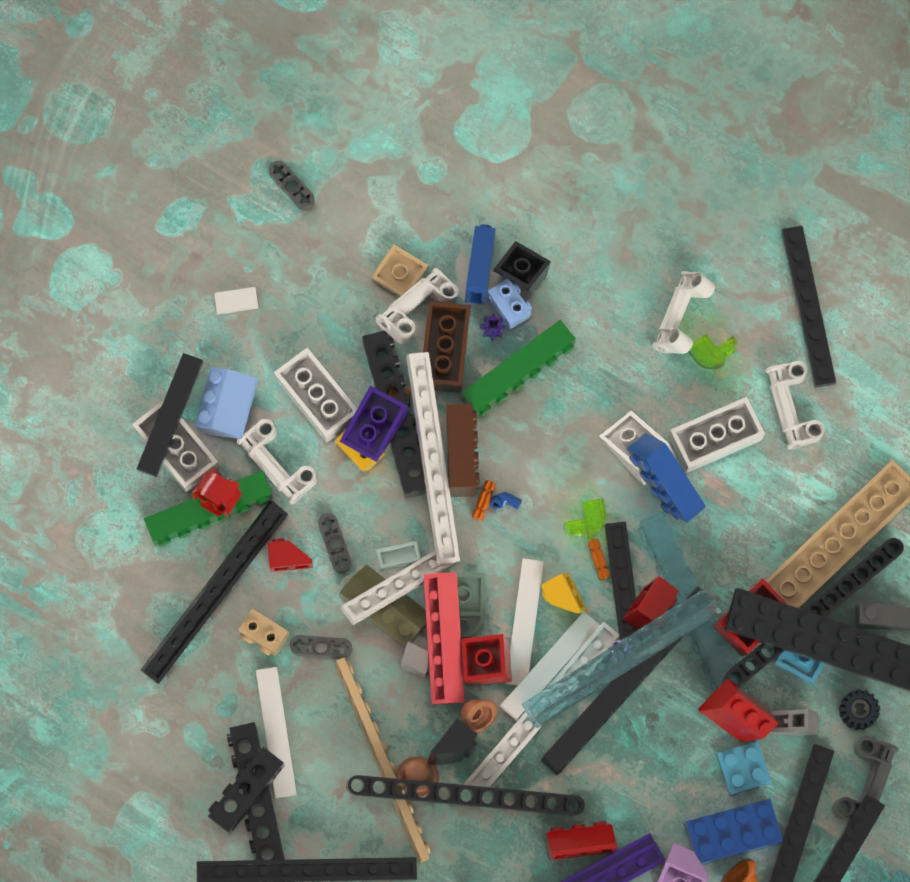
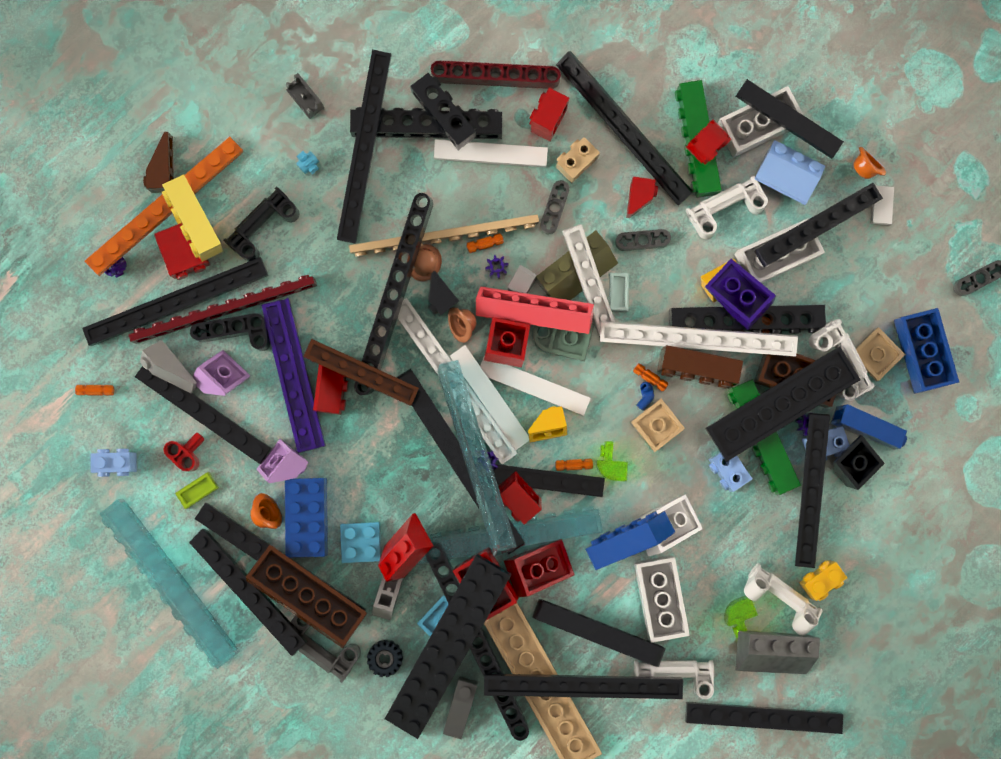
camera: 105 degrees right, 10 degrees up
none -> reddish brown brick [246,545,367,648]
none -> reddish brown plate [303,339,419,406]
none -> dark red beam [430,61,561,89]
none -> orange axle [467,233,504,253]
none -> black plate [484,674,683,699]
none -> dark purple gear [485,255,509,279]
none -> red slope [504,539,575,597]
none -> red brick [529,88,569,142]
none -> black beam [532,599,666,667]
none -> tan plate [631,398,685,452]
none -> black plate [705,346,861,462]
none -> light blue brick [708,452,752,492]
none -> flat silver slope [735,630,820,674]
none -> black plate [754,183,883,268]
none -> black plate [795,413,830,568]
none -> yellow brick [799,560,847,601]
none -> orange hat [853,147,886,179]
none -> blue brick [894,308,959,394]

